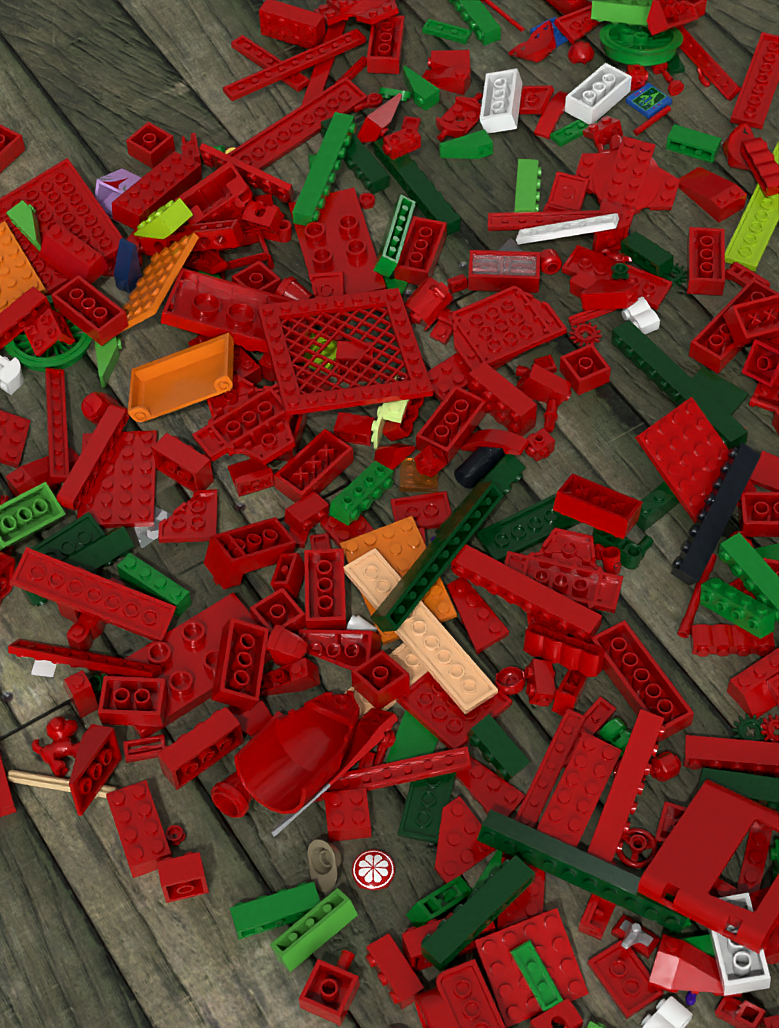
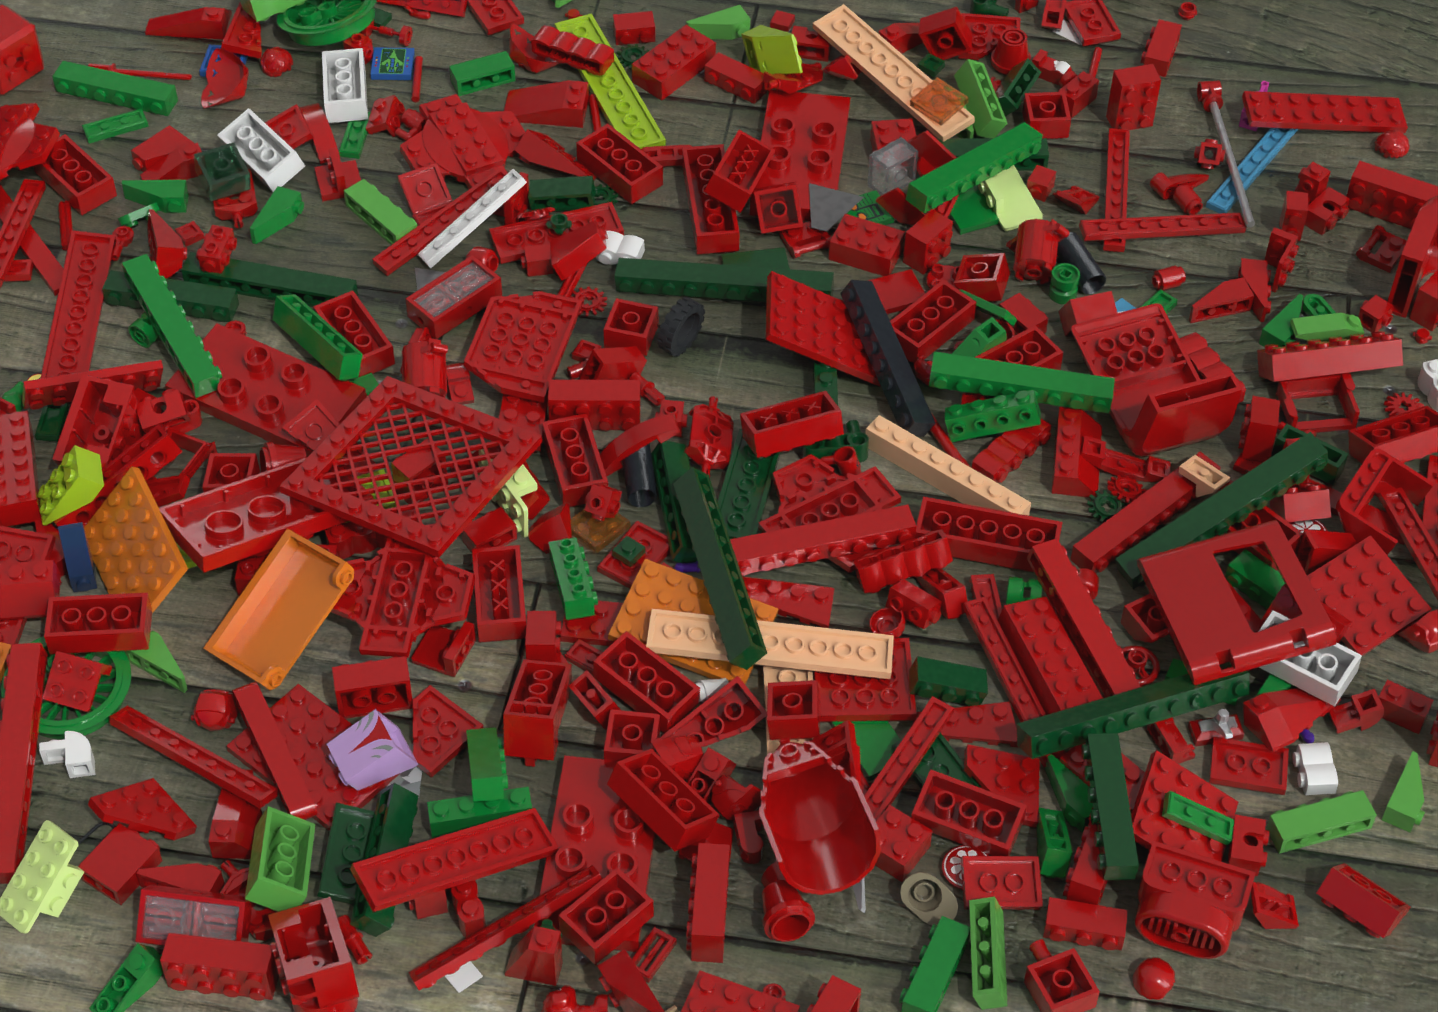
camera: 50 degrees left, 5 degrees down
none -> clear green brick [194,142,251,201]
none -> red bracket [314,147,361,202]
none -> lavender slope [327,709,418,790]
none -> red axle [337,915,373,965]
none -> green brick [466,727,508,802]
none -> red wedge [515,129,597,180]
none -> red bar [589,94,601,131]
none -> dark green plate [612,536,645,567]
none -> black tyre [657,297,705,357]
none -> red plate [684,396,734,478]
none -> red helmet [711,775,763,820]
none -> light nougat brick [865,415,1031,516]
none -> red brick [912,769,1027,856]
none -> red plate [960,856,1043,910]

